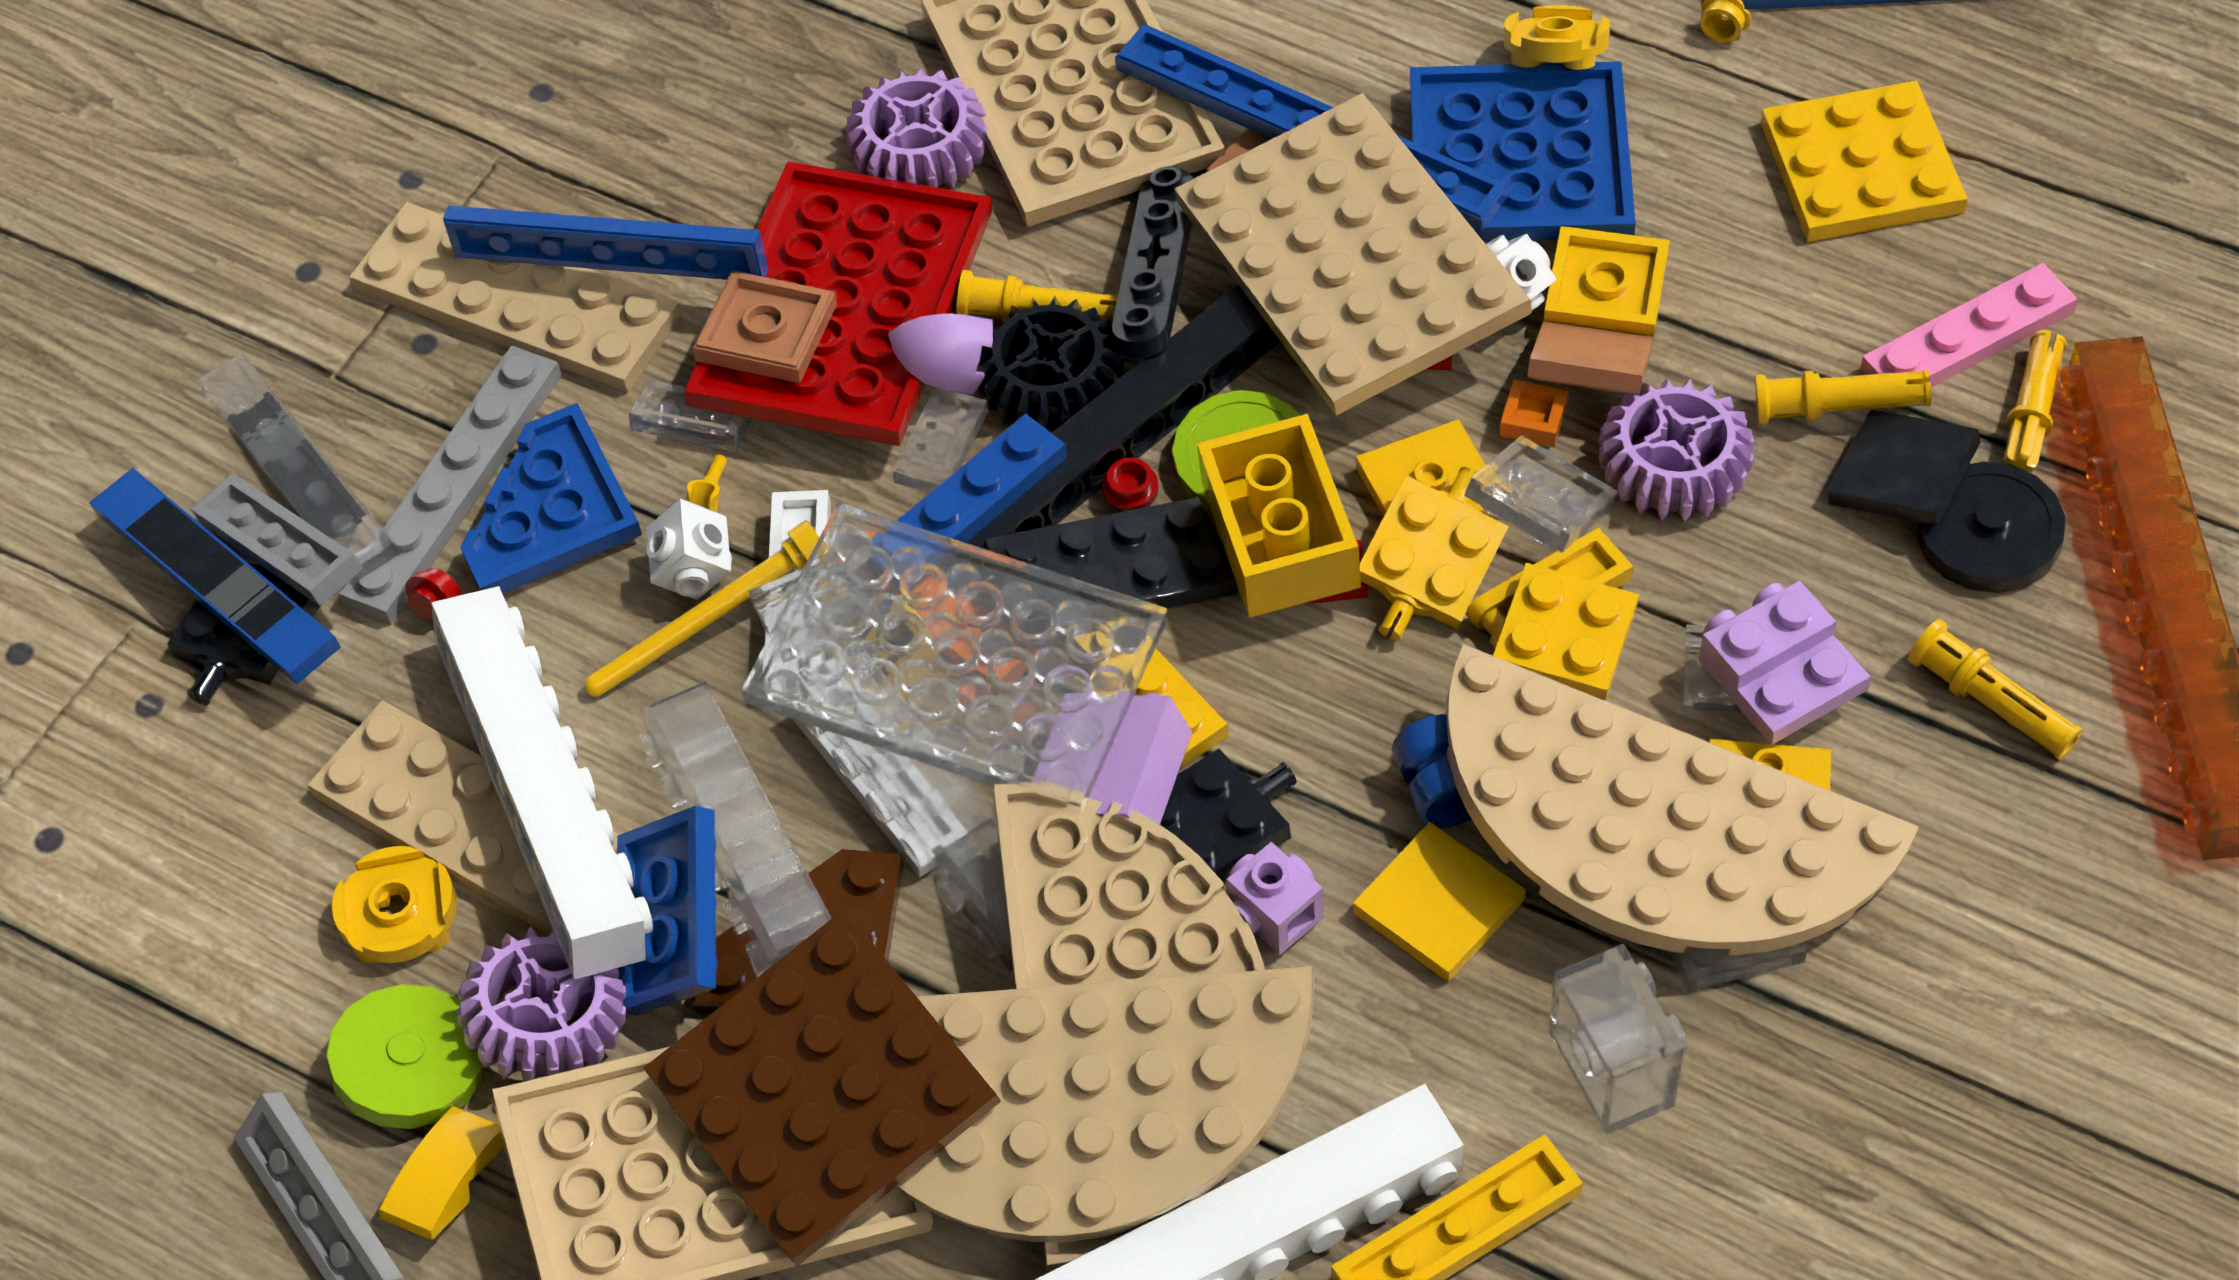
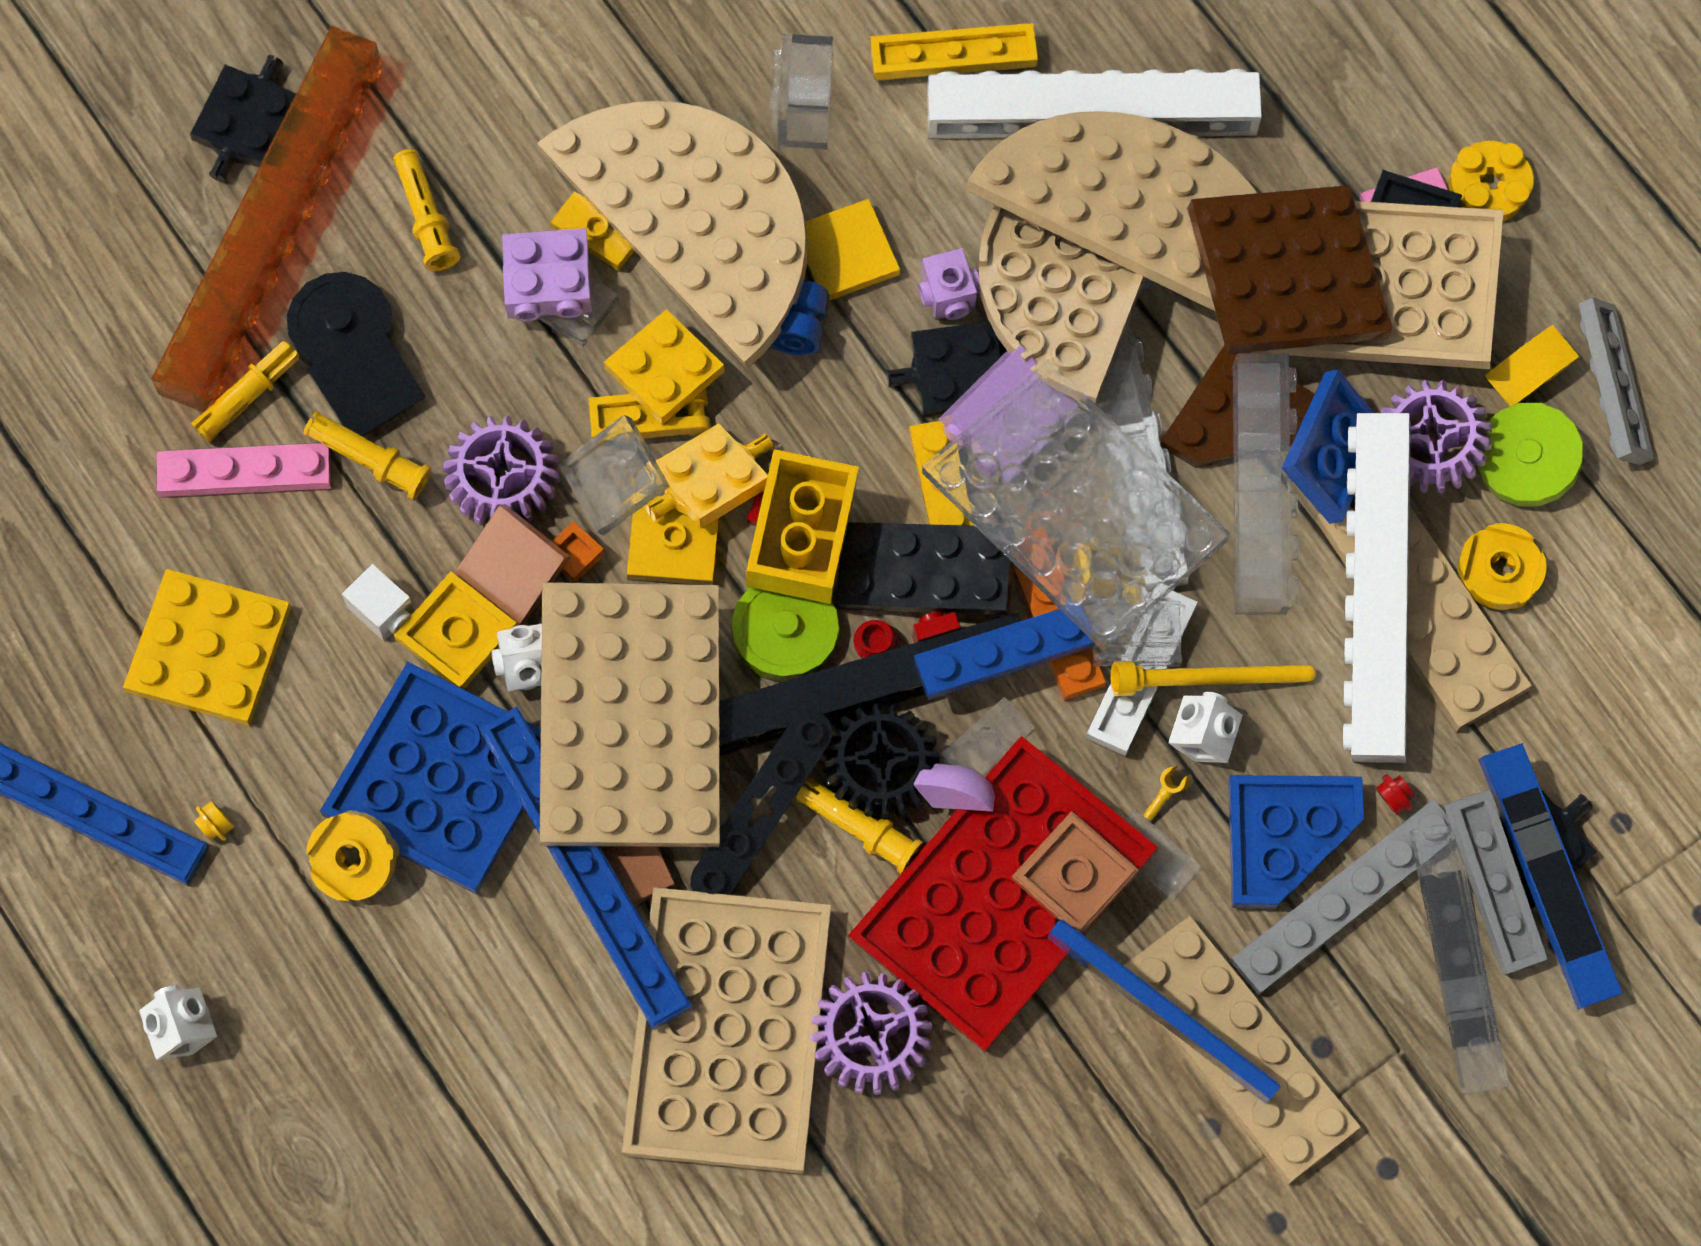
camera: 160 degrees left, 15 degrees up
none -> white brick [342,564,414,641]
none -> red plate [912,612,960,643]

